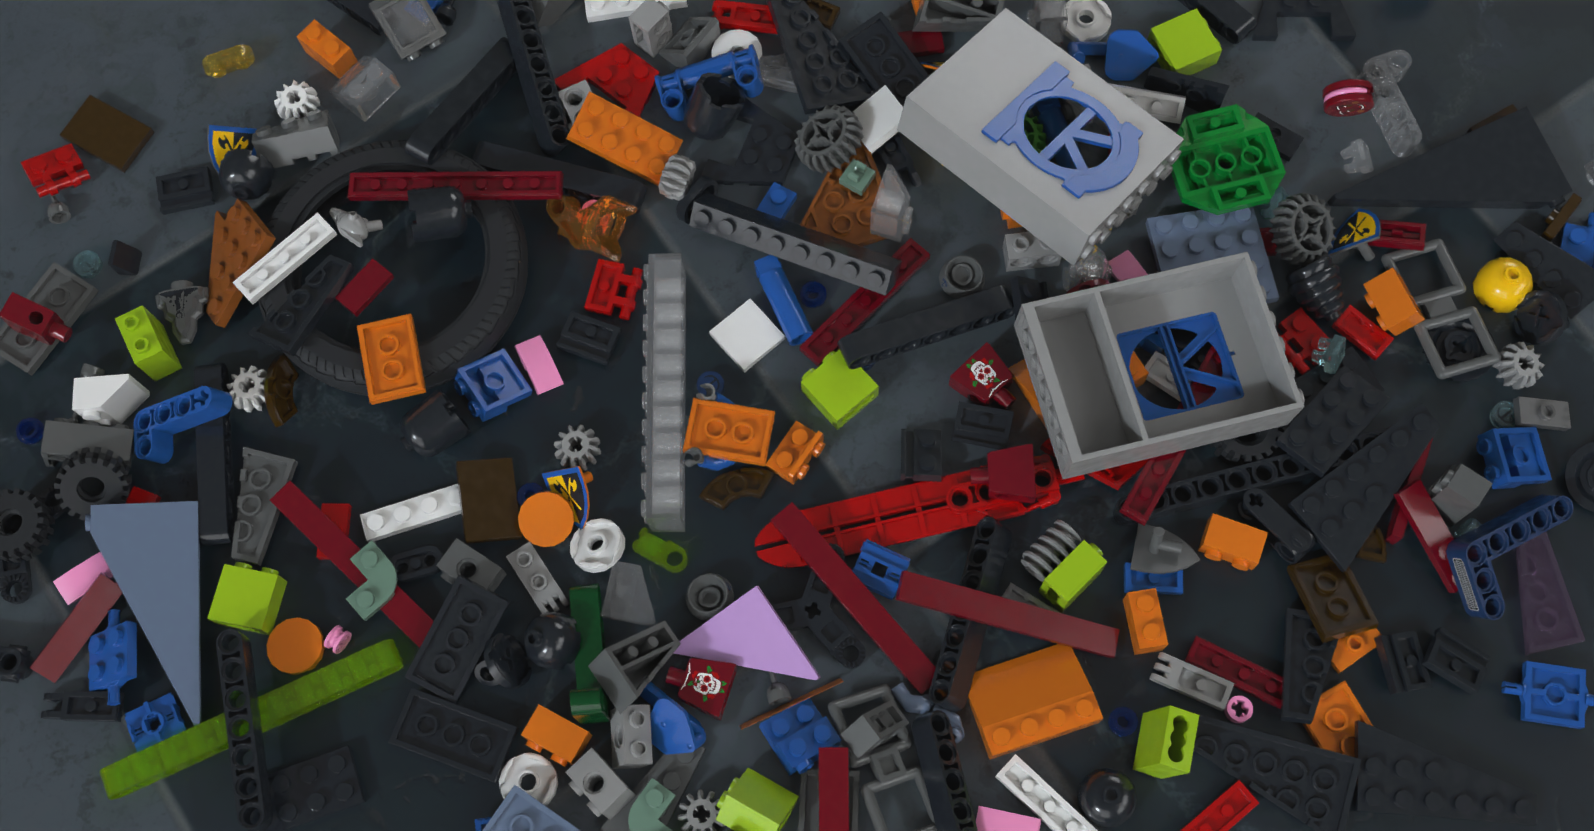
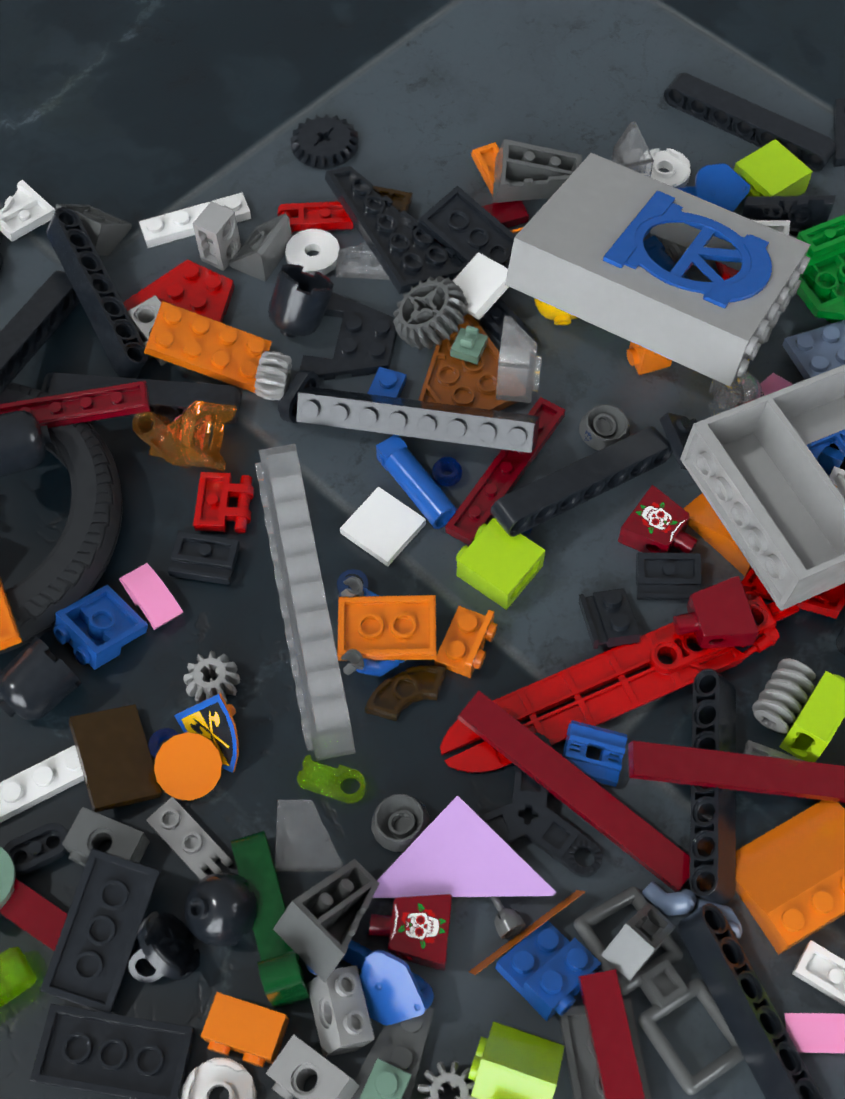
camera: 15 degrees left, 10 degrees down
white tile [570,518,625,573] -> none
blue piece [655,44,764,121] -> none
light grey brick [1002,232,1062,272] -> none

